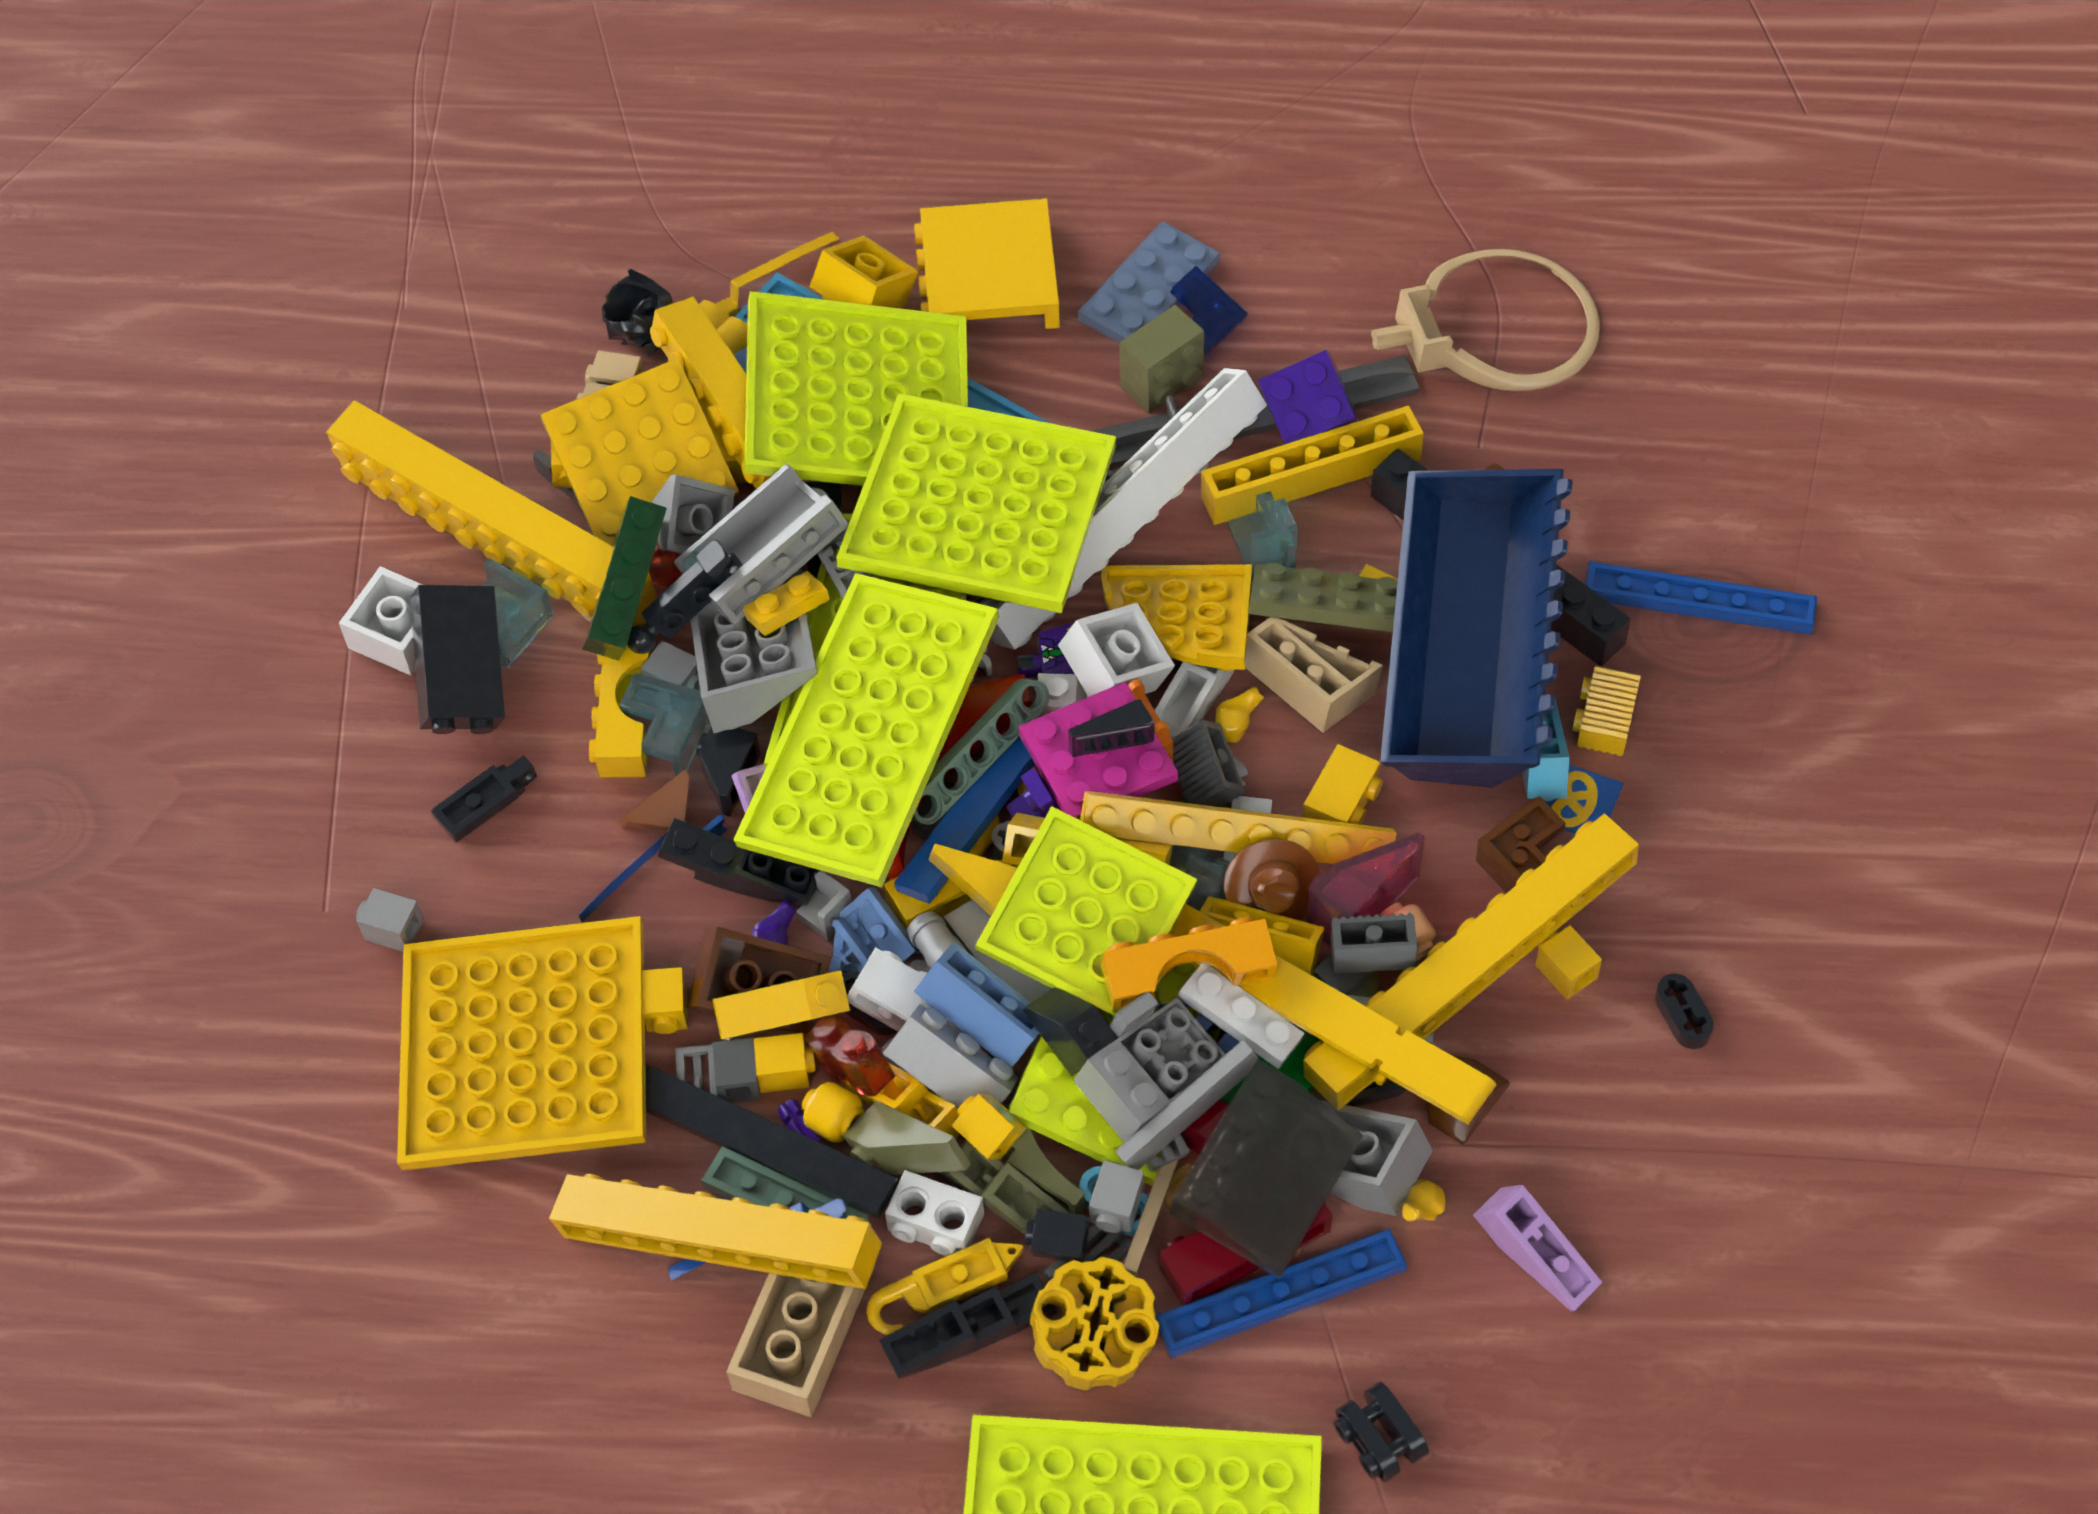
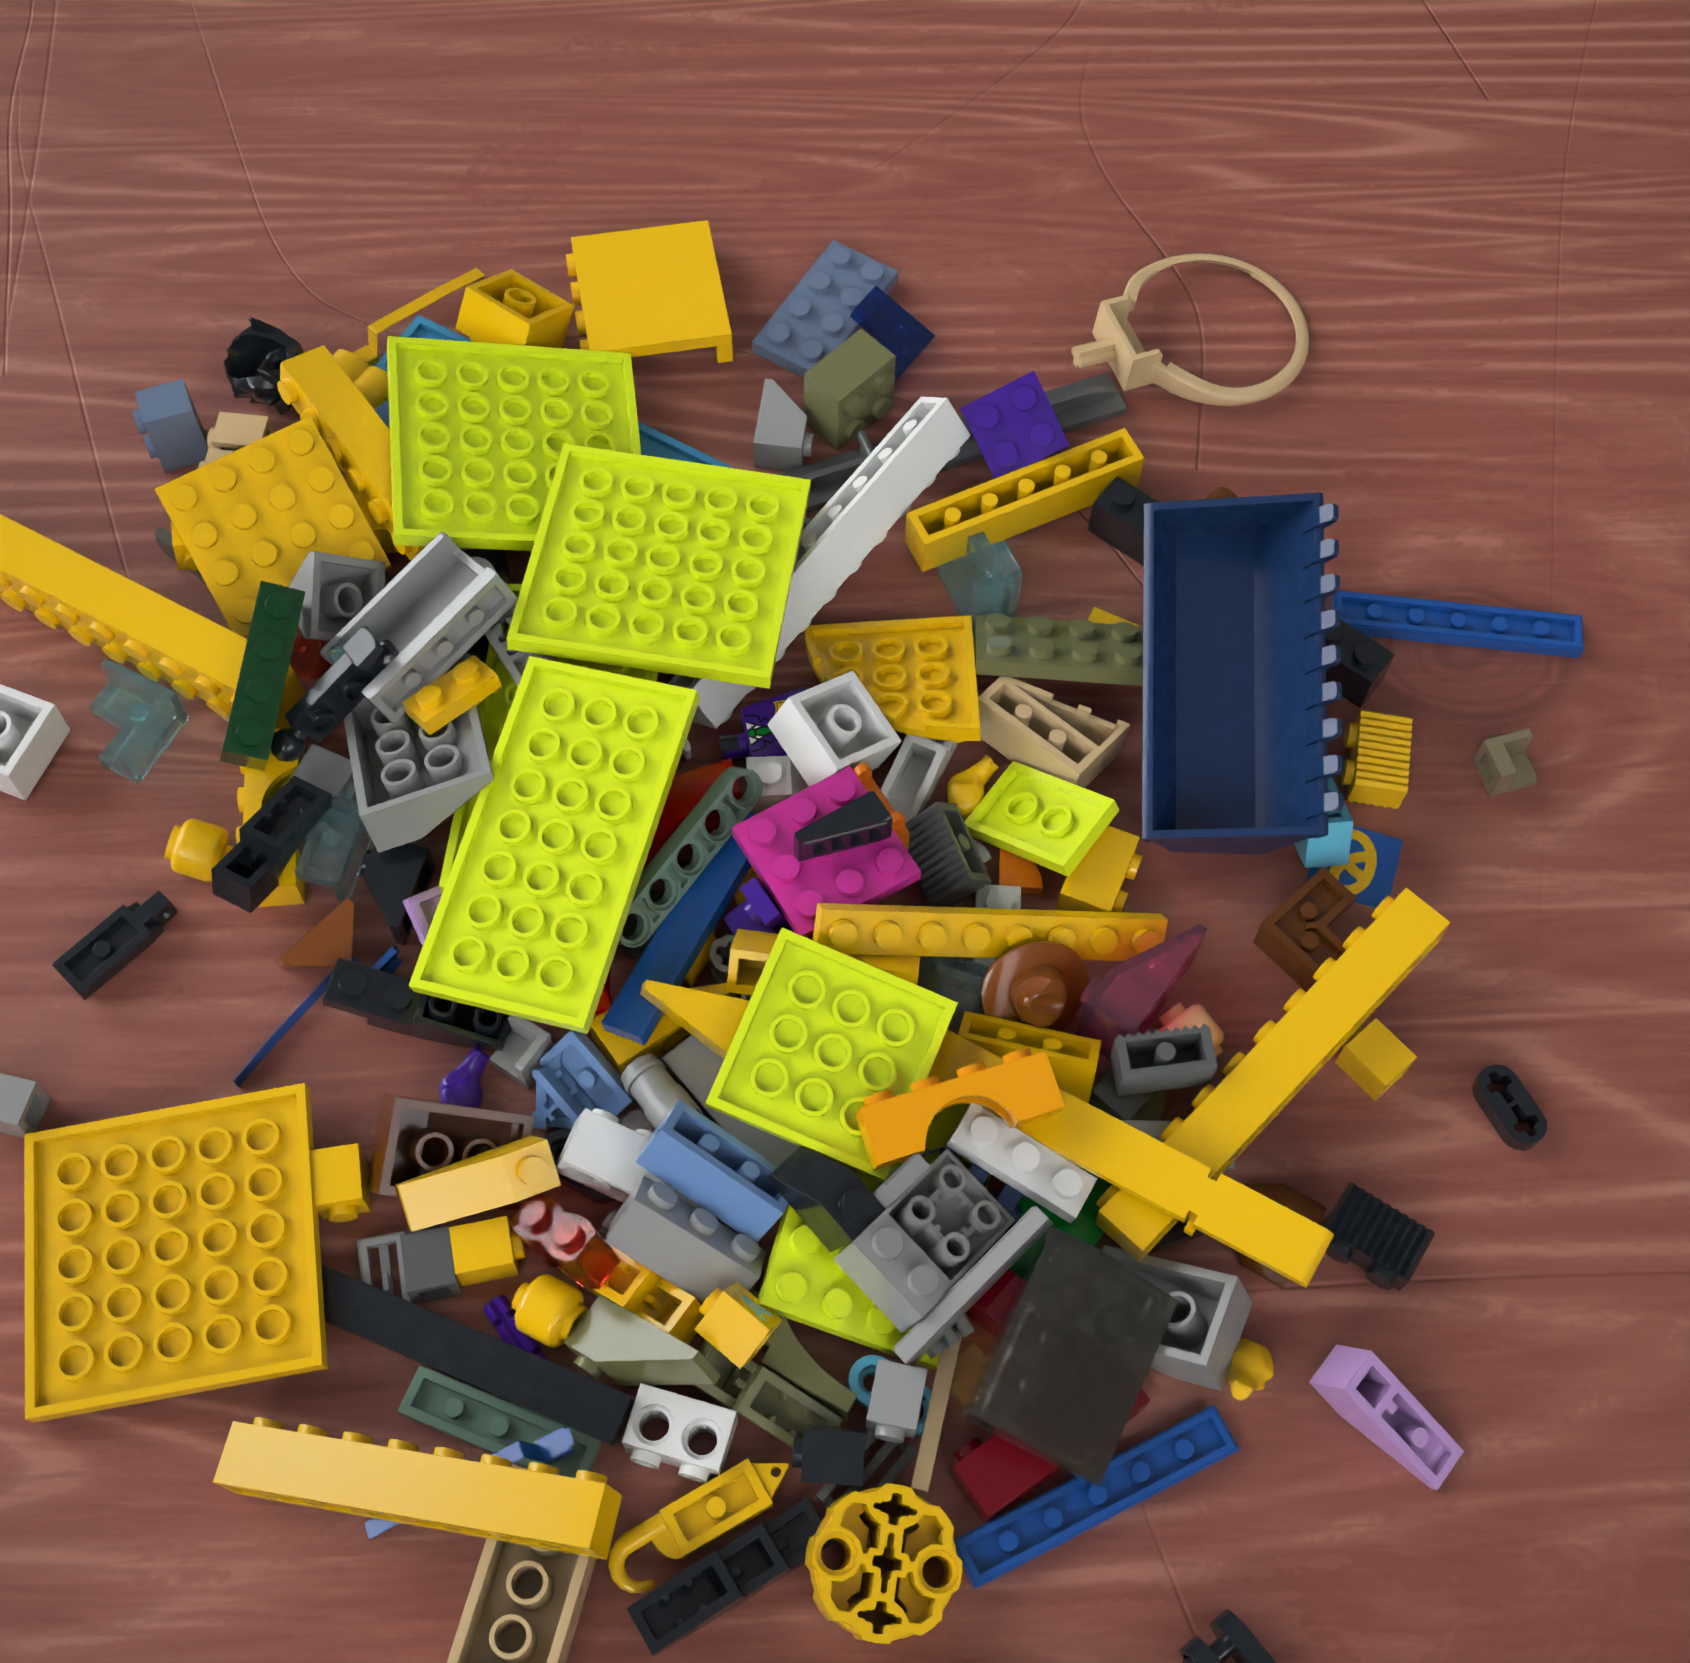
camera: 10 degrees left, 5 degrees up
black brick [410,585,505,734] -> none
none -> sand blue brick [132,379,208,472]
none -> yellow head [164,818,235,882]
none -> black slope [211,776,332,913]
none -> light grey slope [753,378,814,471]
none -> neon yellow plate [965,761,1120,877]
none -> orange tile [998,848,1043,895]
none -> black brick [1323,1182,1435,1291]
none -> dark tan panel [1472,728,1538,797]

